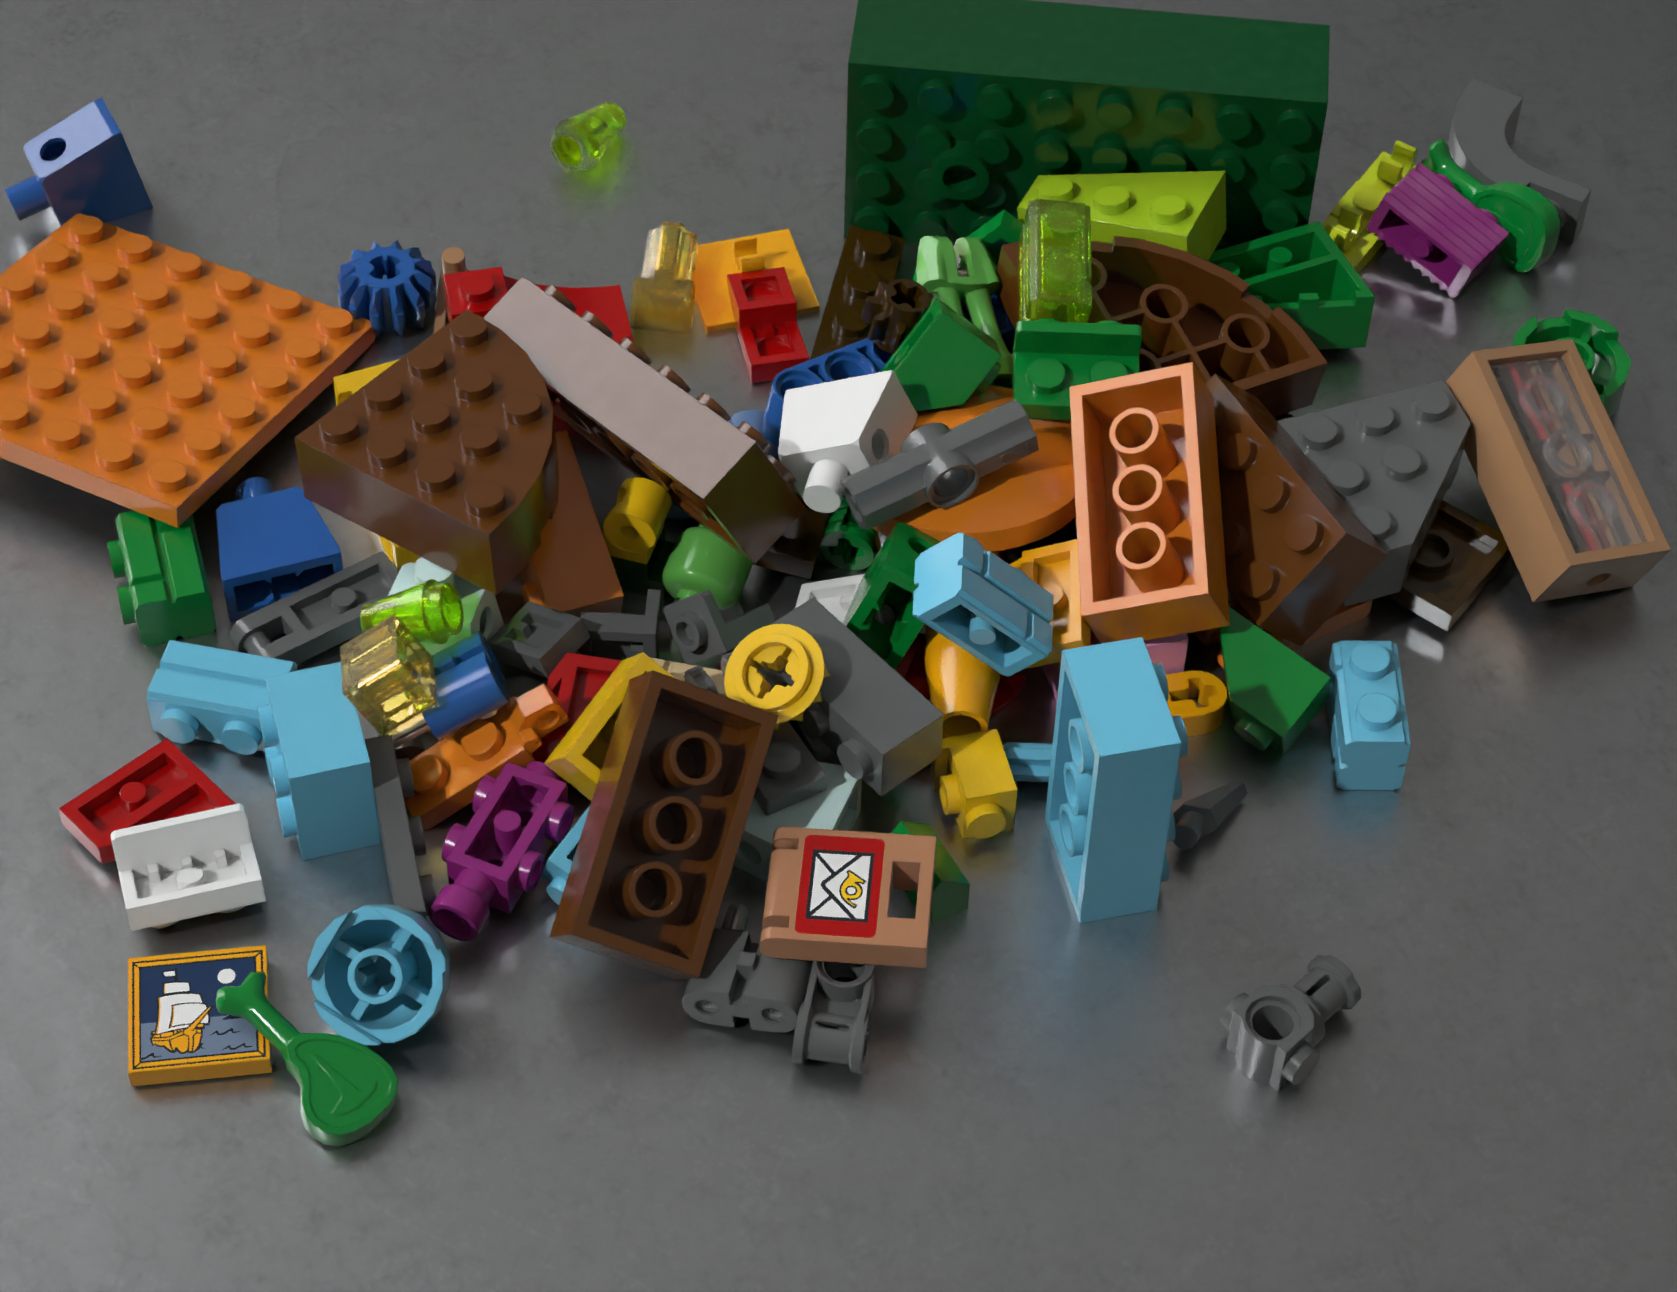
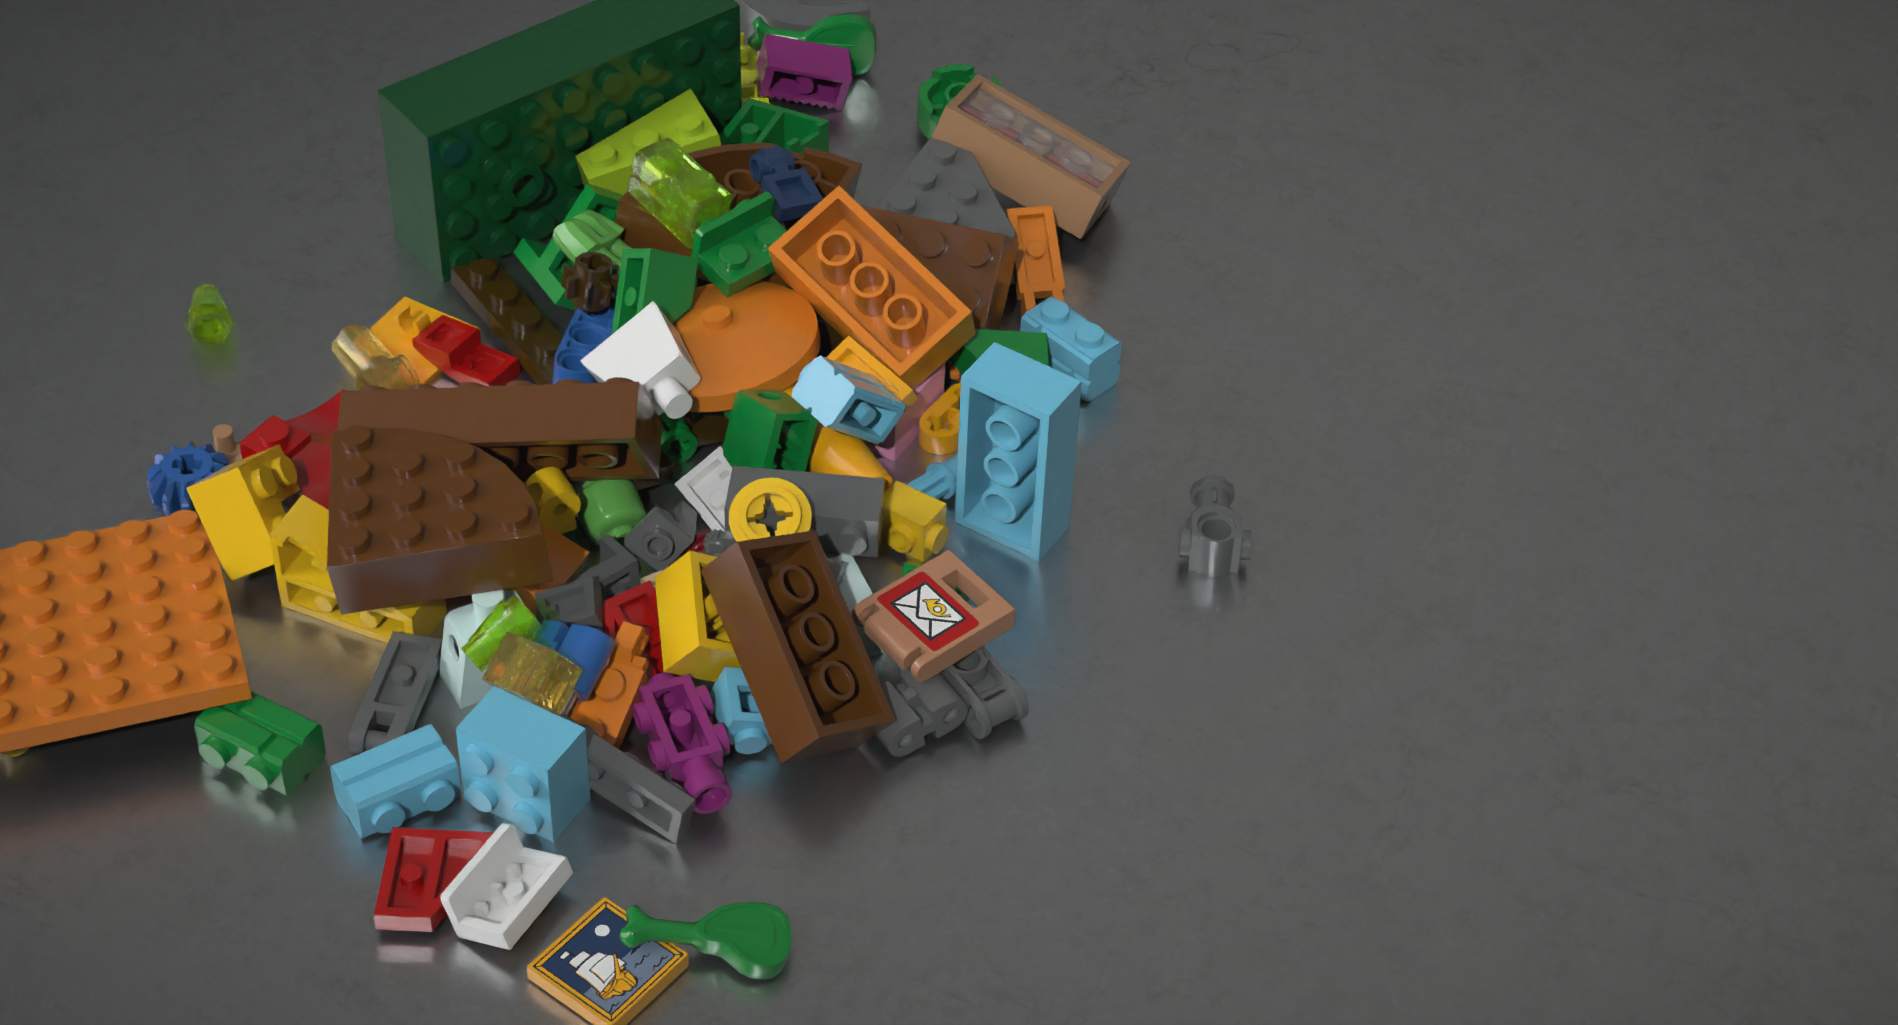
camera: 45 degrees left, 5 degrees down
blue torso [216,477,343,622] -> none
medium azure cylinder [307,904,451,1045] -> none
dark grey piece [840,401,1039,530] -> none
none -> yellow brick [186,444,300,582]
none -> dark blue plate [749,145,823,222]
none -> orange hinge [1005,205,1066,316]

